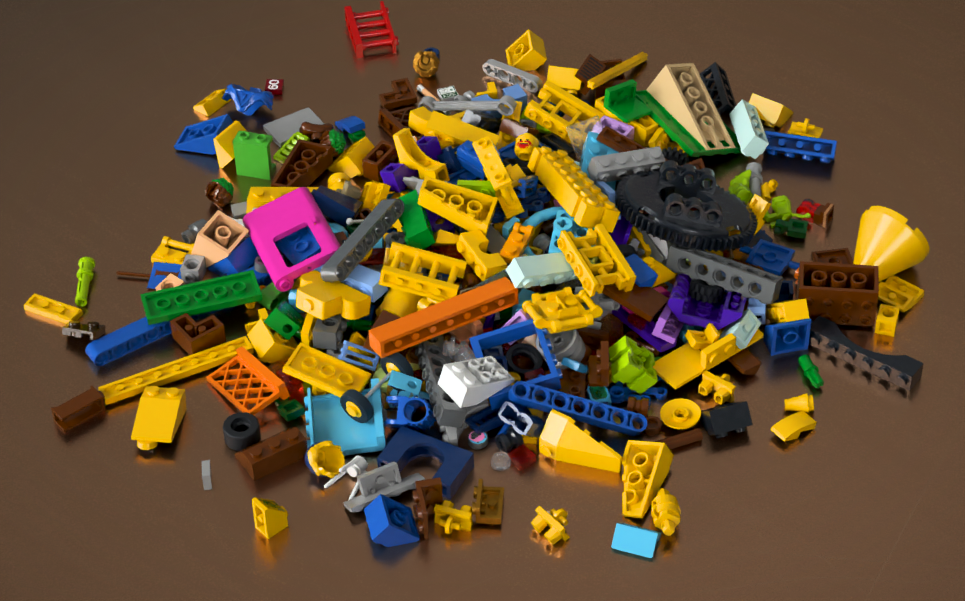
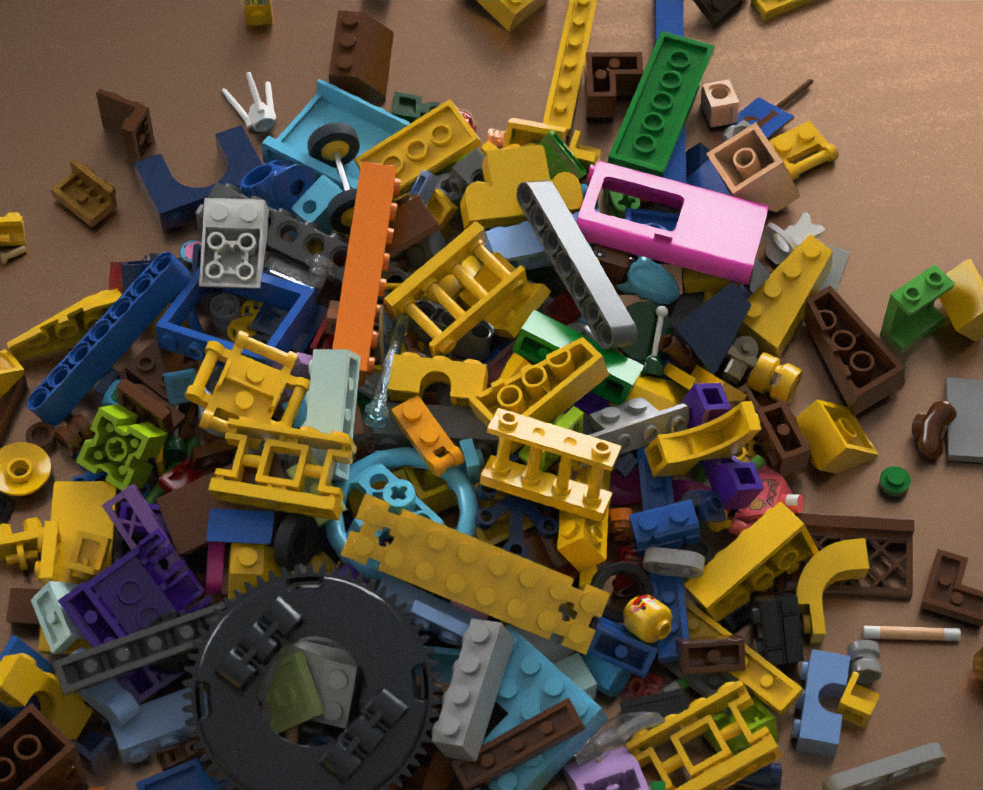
camera: 125 degrees right, 15 degrees up
lime pin [75,257,96,307] -> none
dark grey piece [181,219,207,244] -> none
reddish brown piece [205,178,234,207] -> none
orange fence [206,346,290,415] -> none
black tyre [223,412,261,451] -> none
lime slope [273,132,310,164] -> none
yellow hair [305,440,345,478] -> none
green piece [319,129,346,157] -> none
blue slope [335,116,365,134] -> none
light grey bracket [343,462,425,512] -> none
blue slope [364,494,420,547] -> none
light grey piece [418,95,517,116] -> none
yellow hips [434,500,473,534] -> none
tile [437,86,458,101] -> none
clear plate [491,452,511,471] -> none
blue tile [517,175,538,198] -> none

